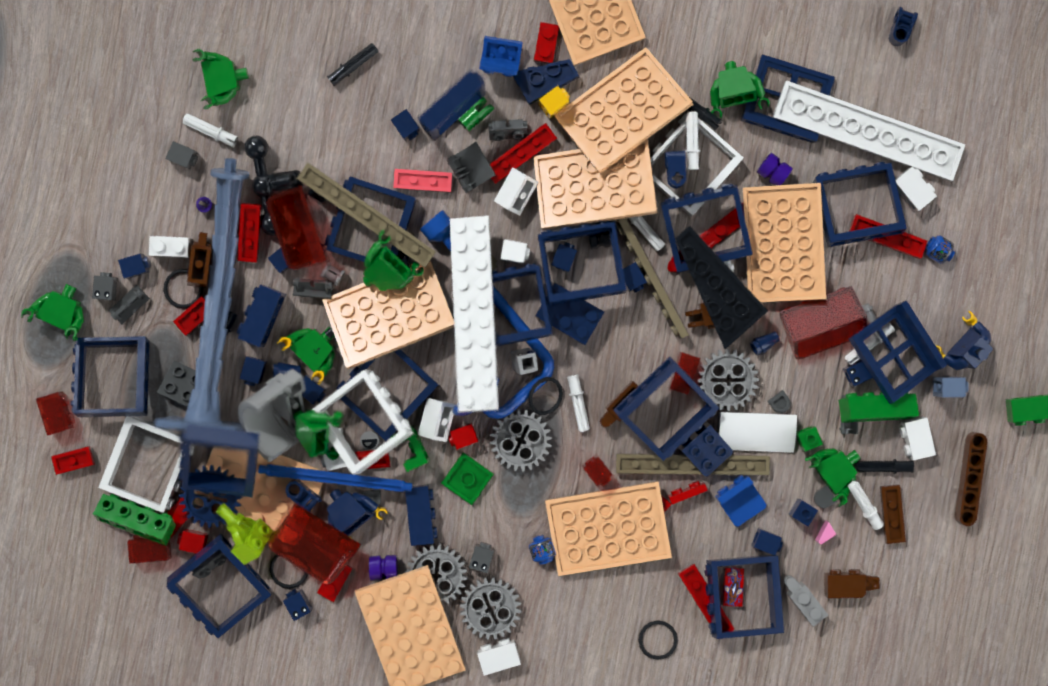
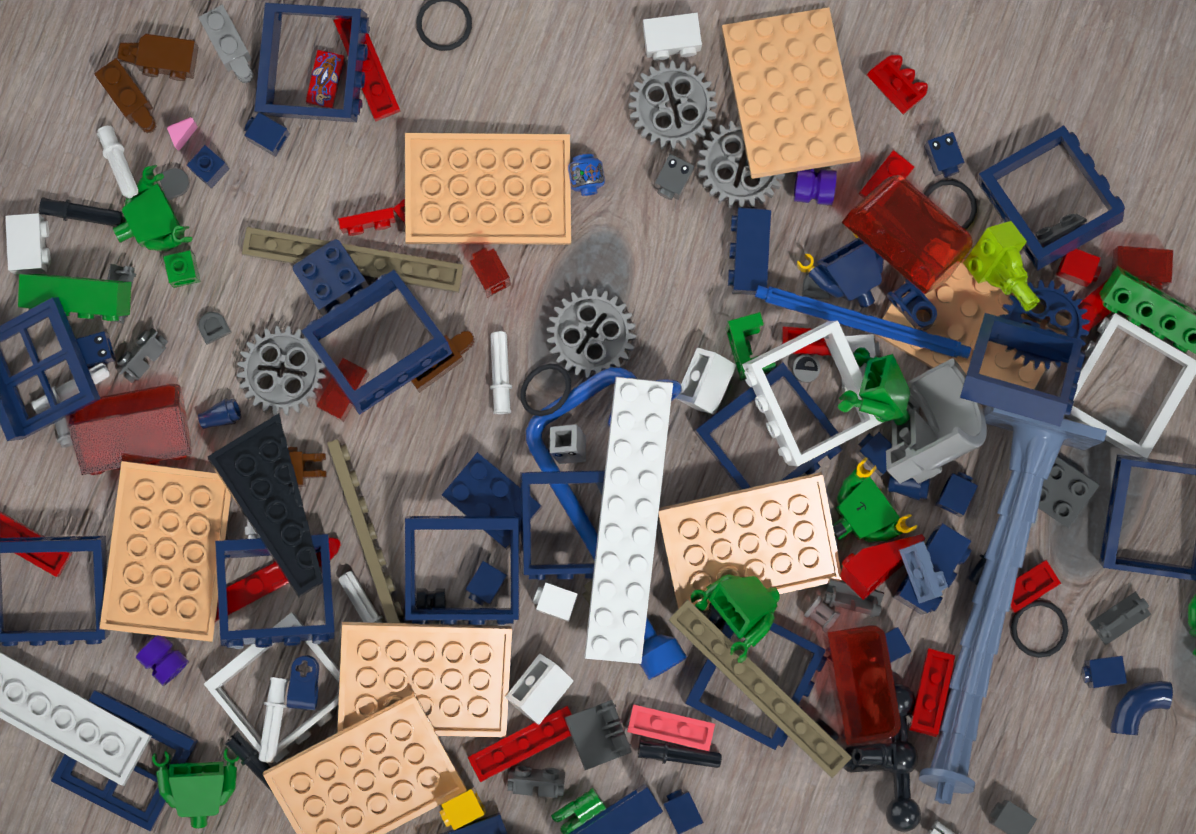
camera: 175 degrees left, 5 degrees down
dark grey brick [92,272,118,301] -> none
white brick [149,236,193,258] -> none
reddish brown hinge [187,232,211,288] -> none
dark purple hinge [196,197,212,212] -> none
green tile [441,452,494,505] -> none
red brick [448,423,479,450] -> none
dark blue brick [623,262,646,293] -> none
blue bracket [715,475,767,527] -> none
white slope [718,412,797,453] -> none
reddish brown plate [880,484,906,544] -> none
none -> reddish brown hinge [94,58,157,134]
none -> dark grey hinge [116,328,168,383]
none -> black axle [638,740,722,768]
none -> red slope [840,534,926,600]
none -> red plate [867,55,928,115]
none -> sand blue hinge [899,541,948,604]
none -> dark blue cylinder [1110,681,1173,735]

